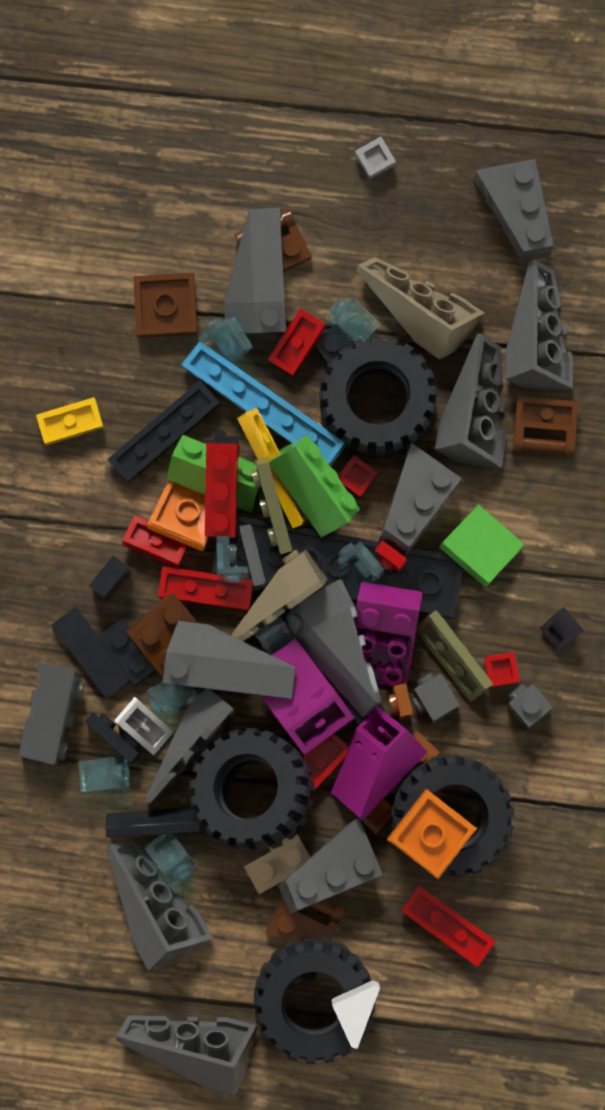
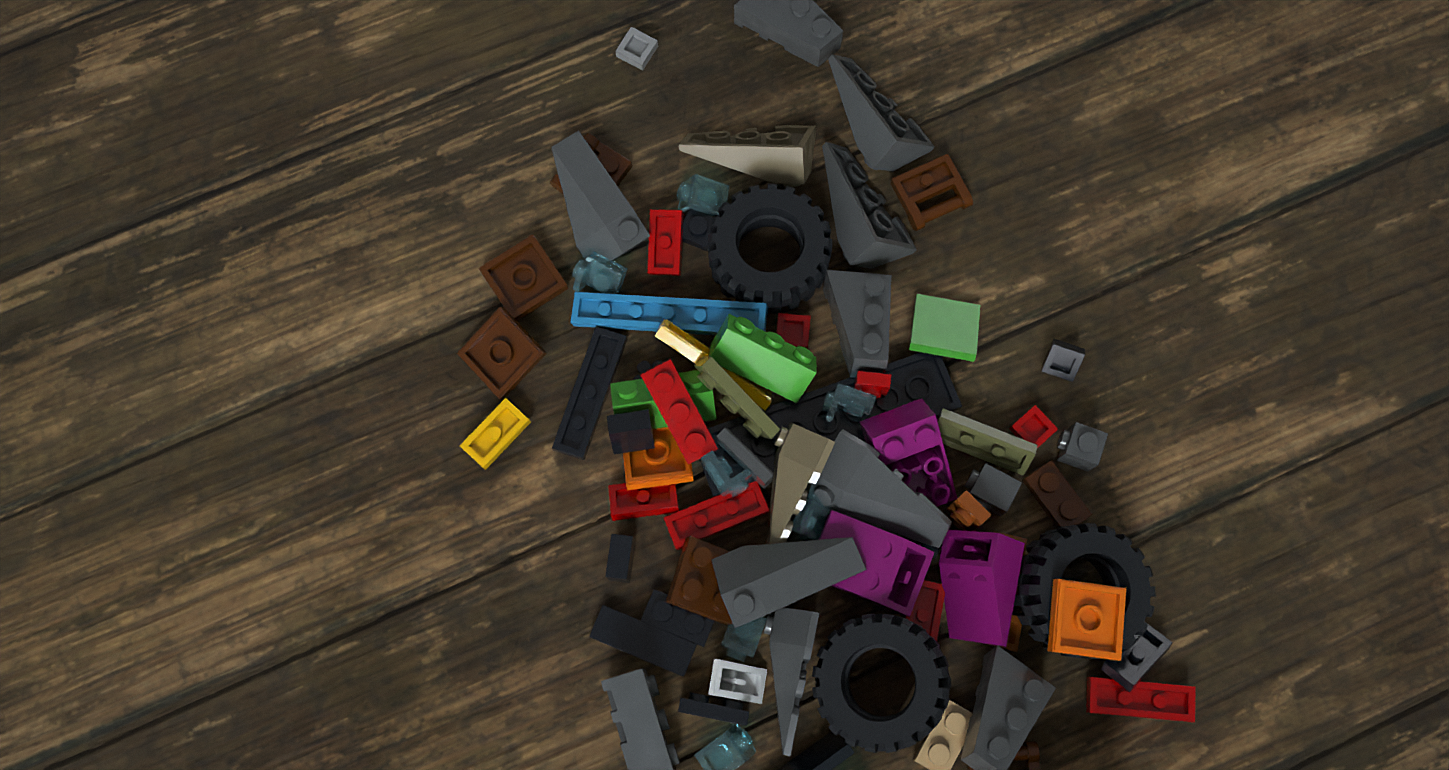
camera: 35 degrees left, 5 degrees down
none -> reddish brown plate [457,307,547,399]
none -> black piece [607,409,655,455]
none -> reddish brown plate [1023,460,1093,528]
none -> black plate [1101,621,1173,692]

